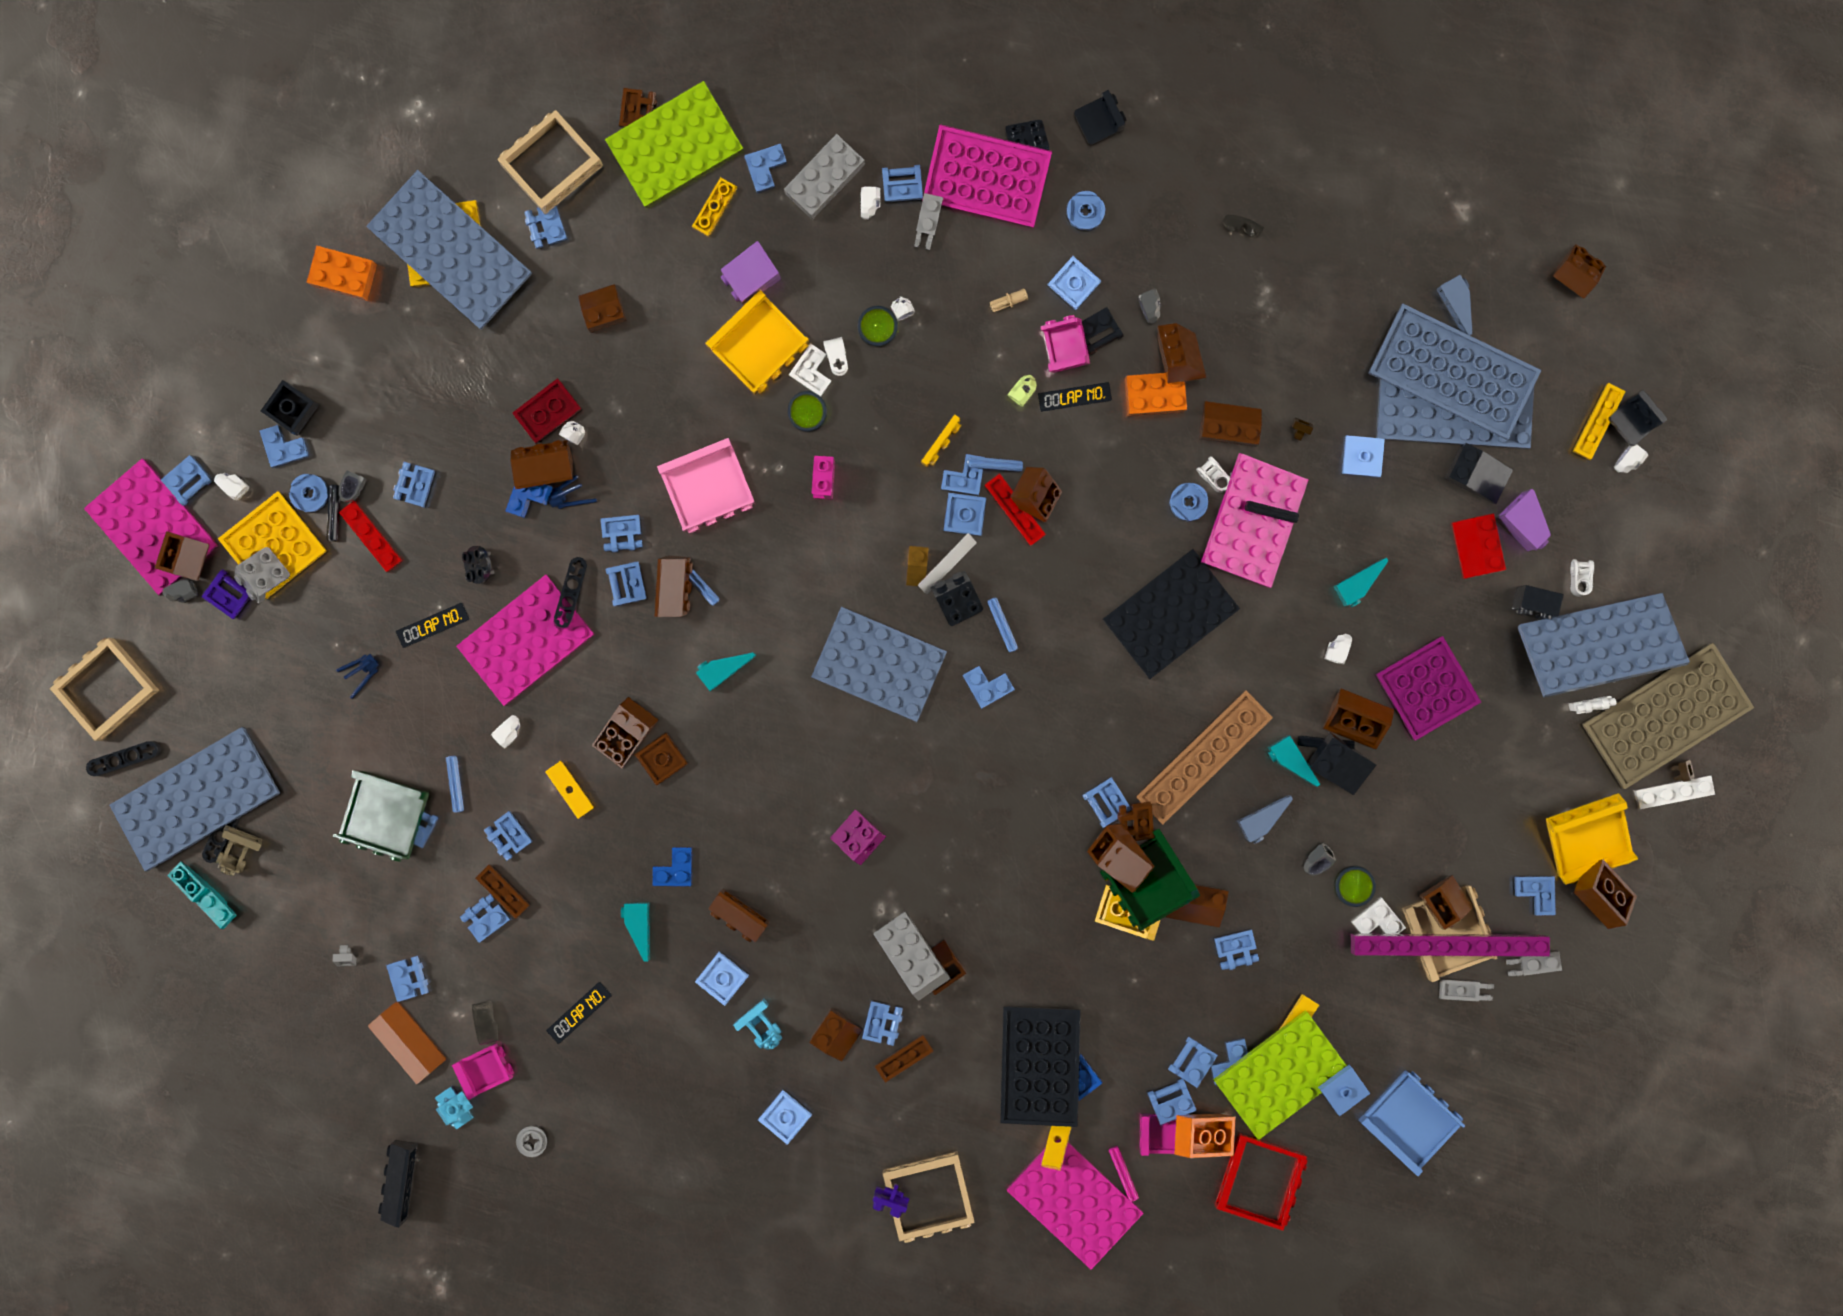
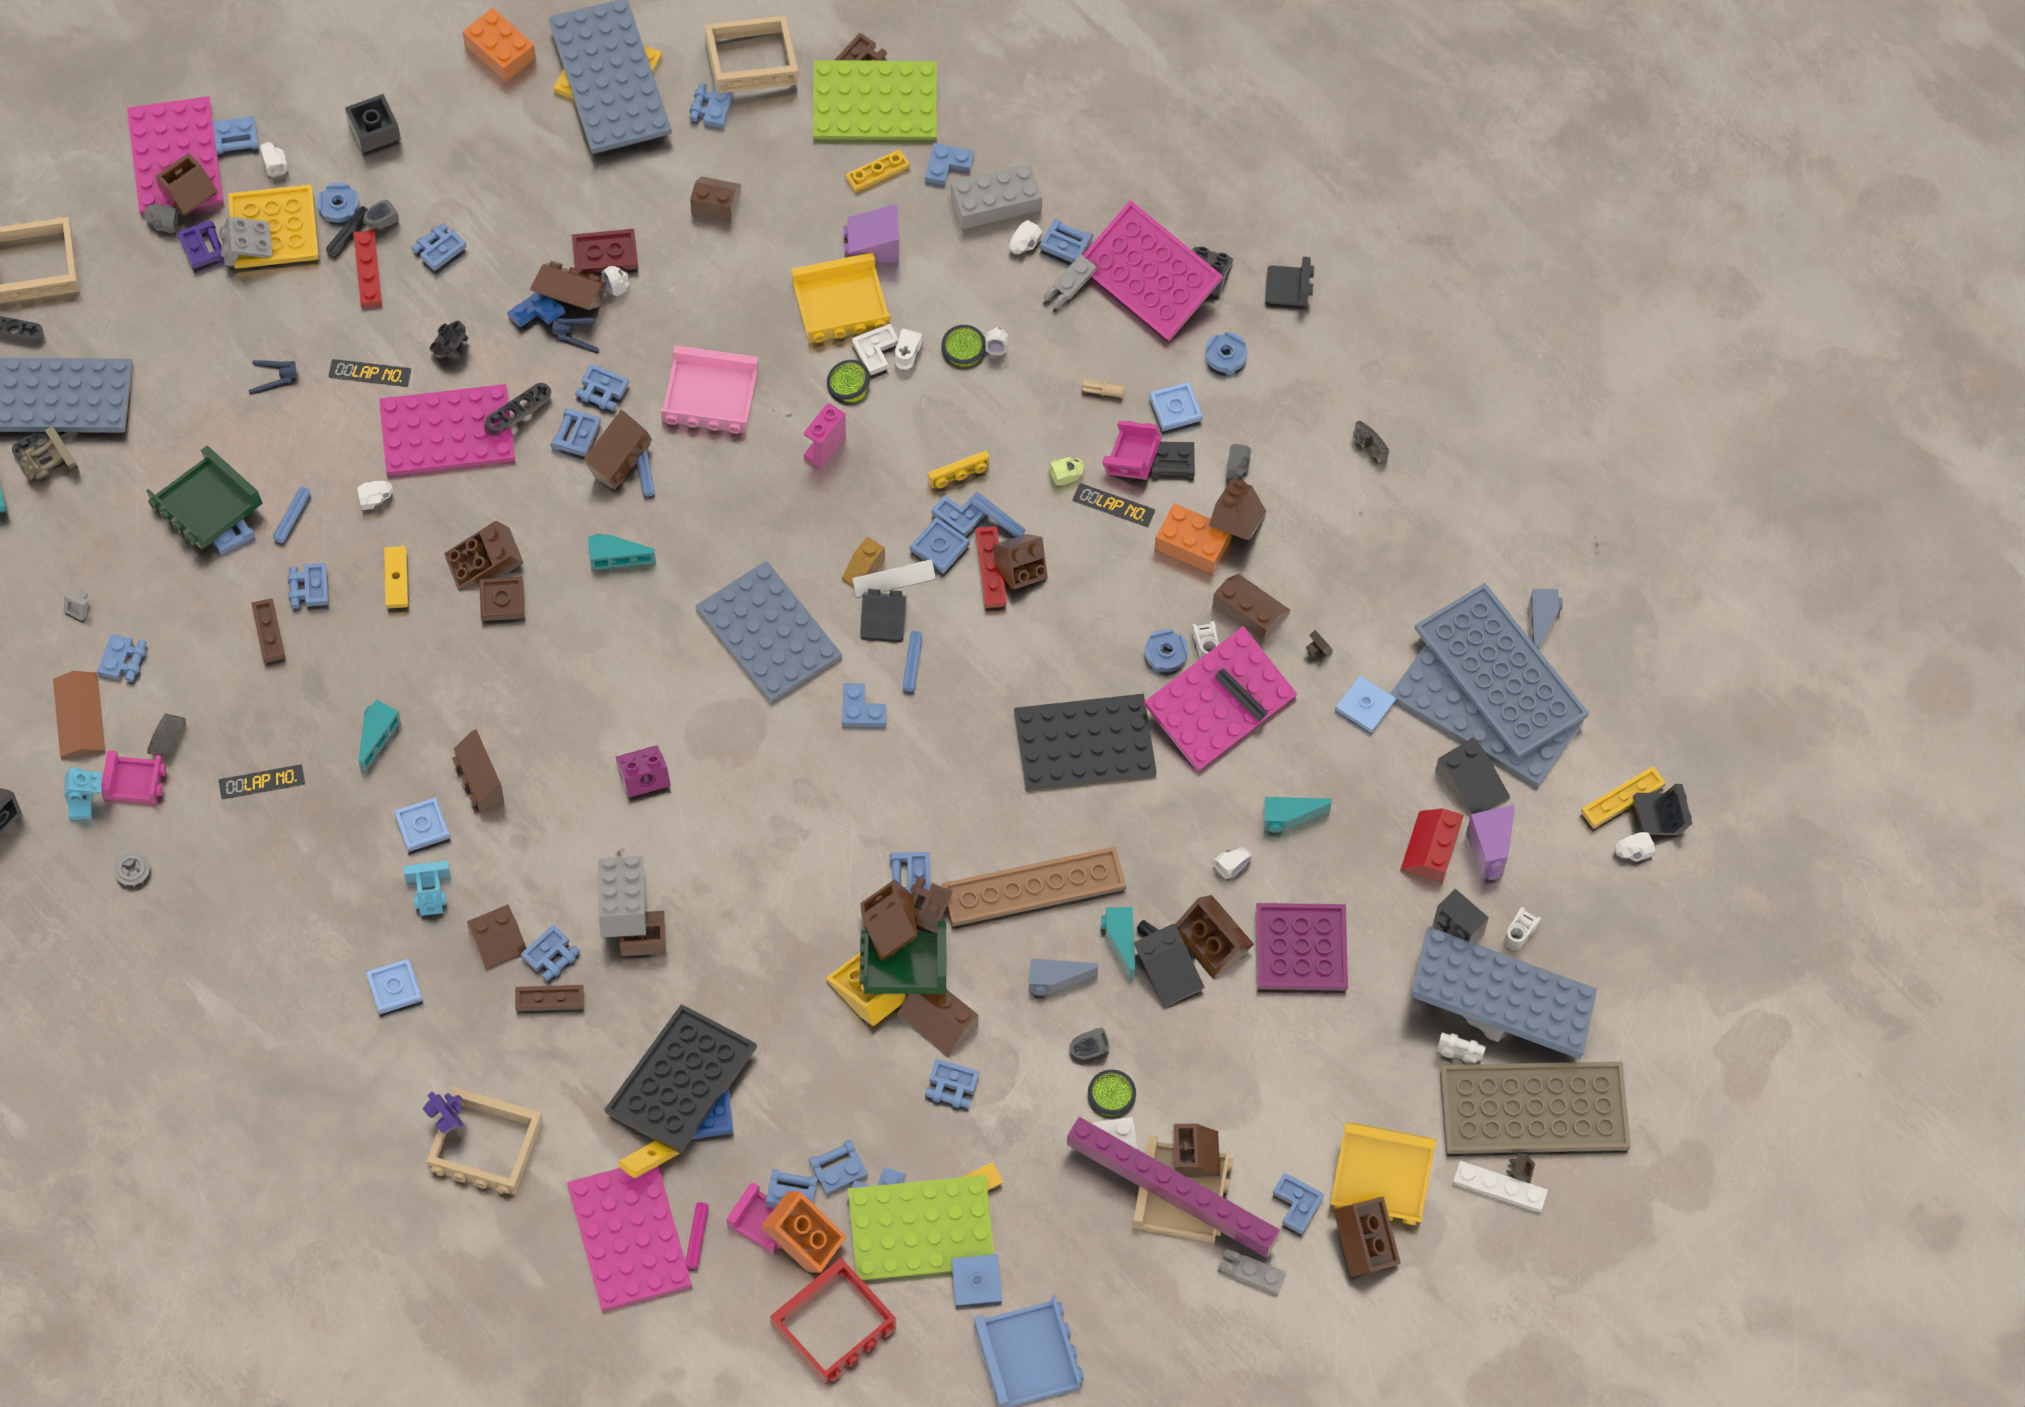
camera: 30 degrees right, 25 degrees down
medium blue plate [260,425,309,468] -> none
medium blue plate [460,894,511,943] -> none
blue plate [652,847,692,886] -> none
light grey hinge [1439,979,1494,1002] -> none
reddish brown slope [1553,244,1607,299] -> none

